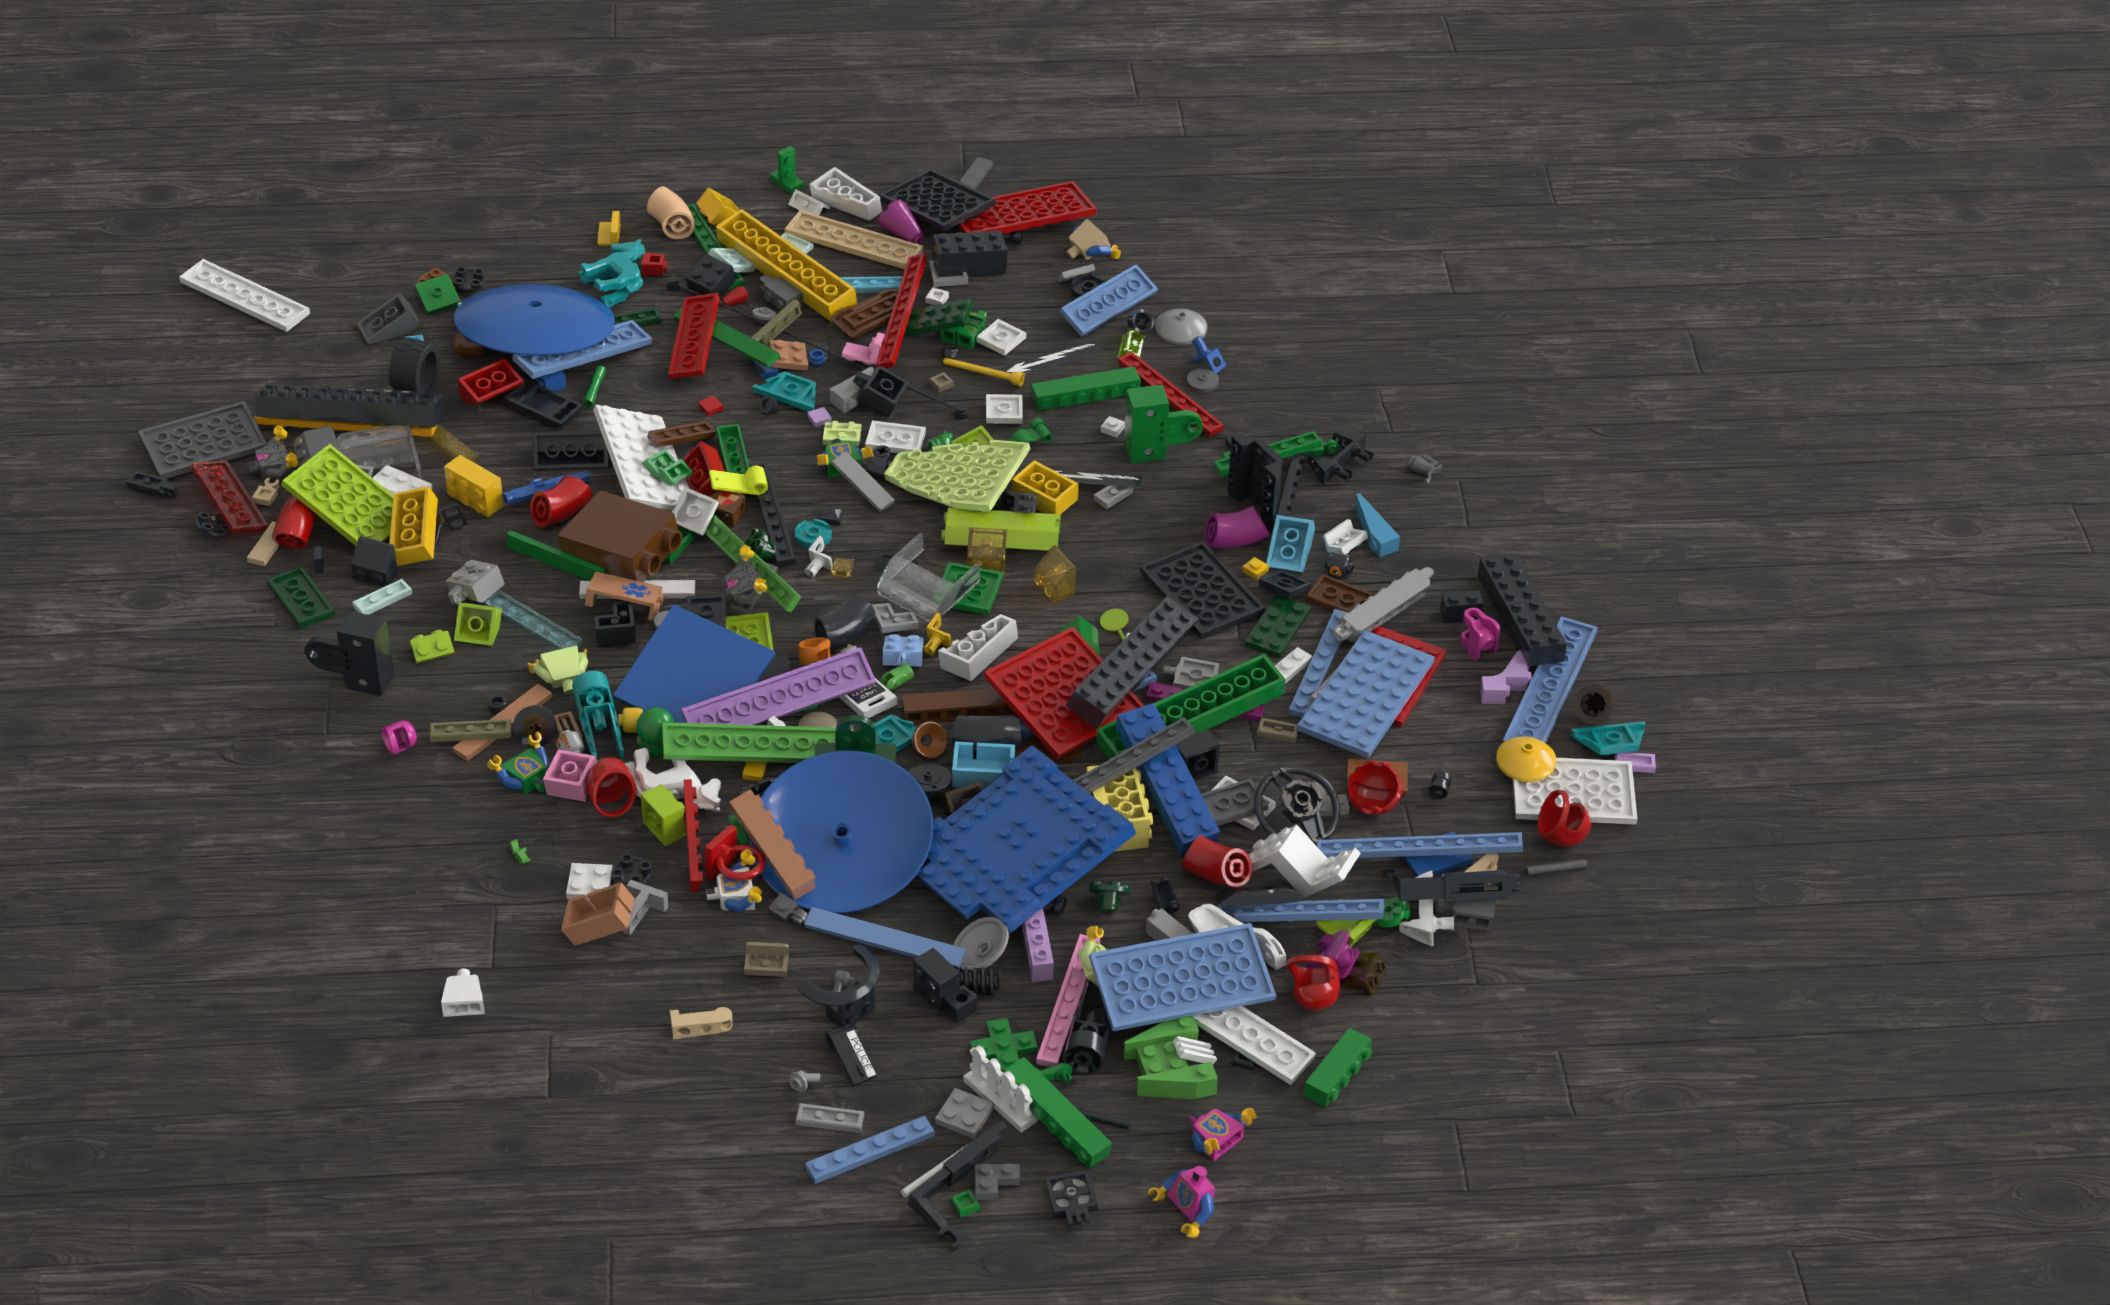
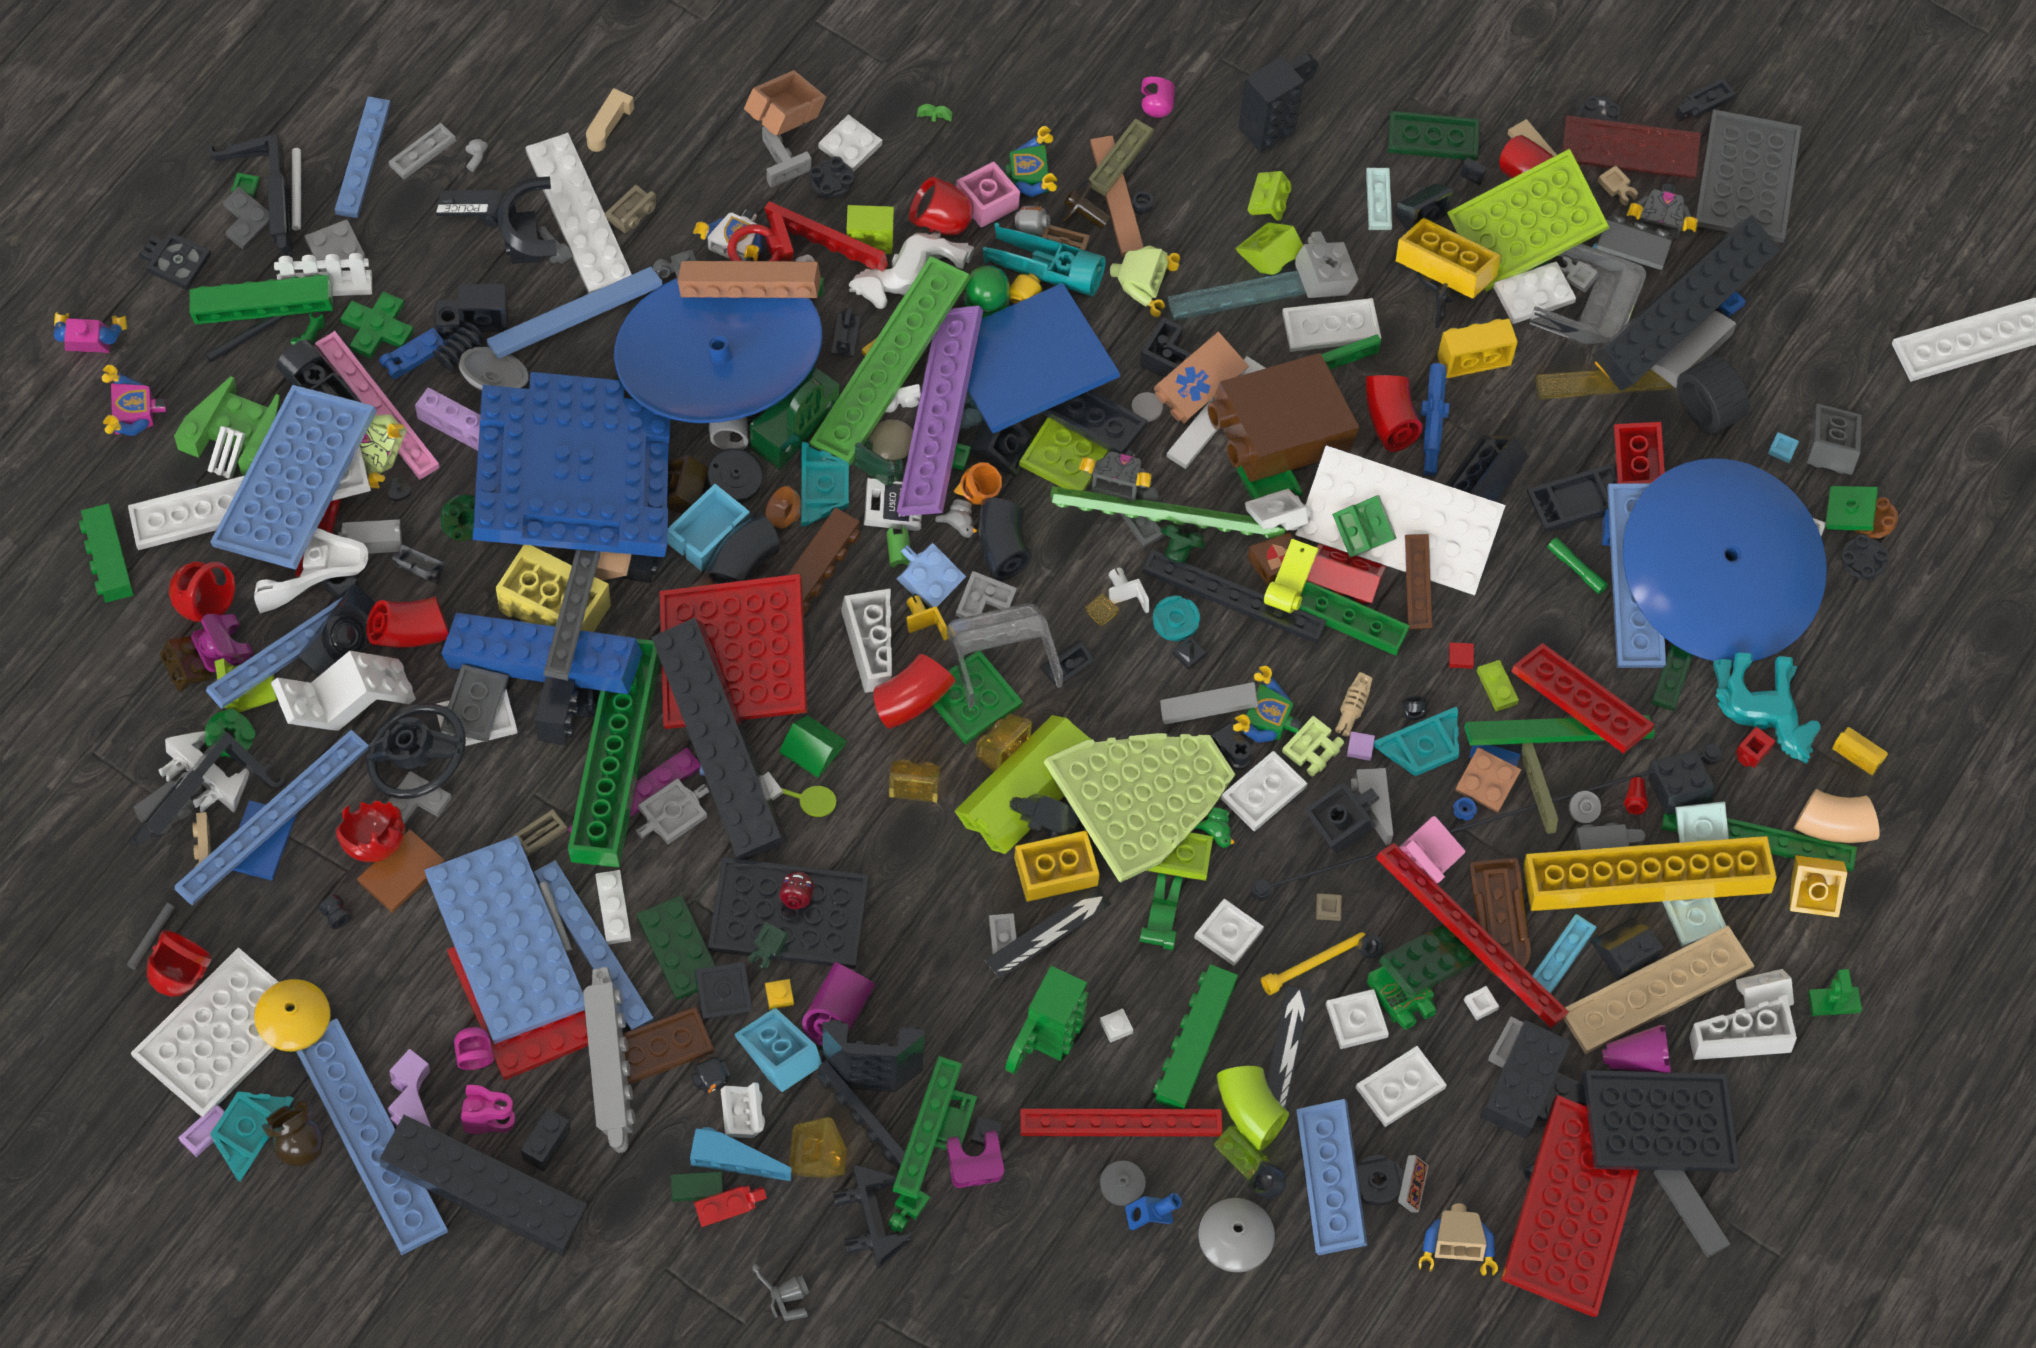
camera: 125 degrees right, 20 degrees up
none -> blue plate [379,328,444,379]
none -> dark pink helmet [454,1027,494,1070]
none -> white plate [526,133,632,294]
none -> dark green tile [671,1172,723,1202]
none -> red hinge [694,1185,767,1227]
none -> clear green plate [749,922,789,970]
none -> dark red head [779,872,814,909]
none -> clear yellow slope [788,1117,847,1178]
none -> clear green hinge [854,439,904,486]
none -> red brick [873,654,956,729]
none -> magenta piece [947,1130,1004,1188]
none -> lime brick [1217,1066,1289,1150]
none -> white tile [1282,298,1381,352]
none -> tan hinge [1335,672,1372,736]
none -> white plate [1356,1046,1446,1127]
none -> lime plate [1477,660,1519,711]
none -> black slope [1591,918,1663,981]

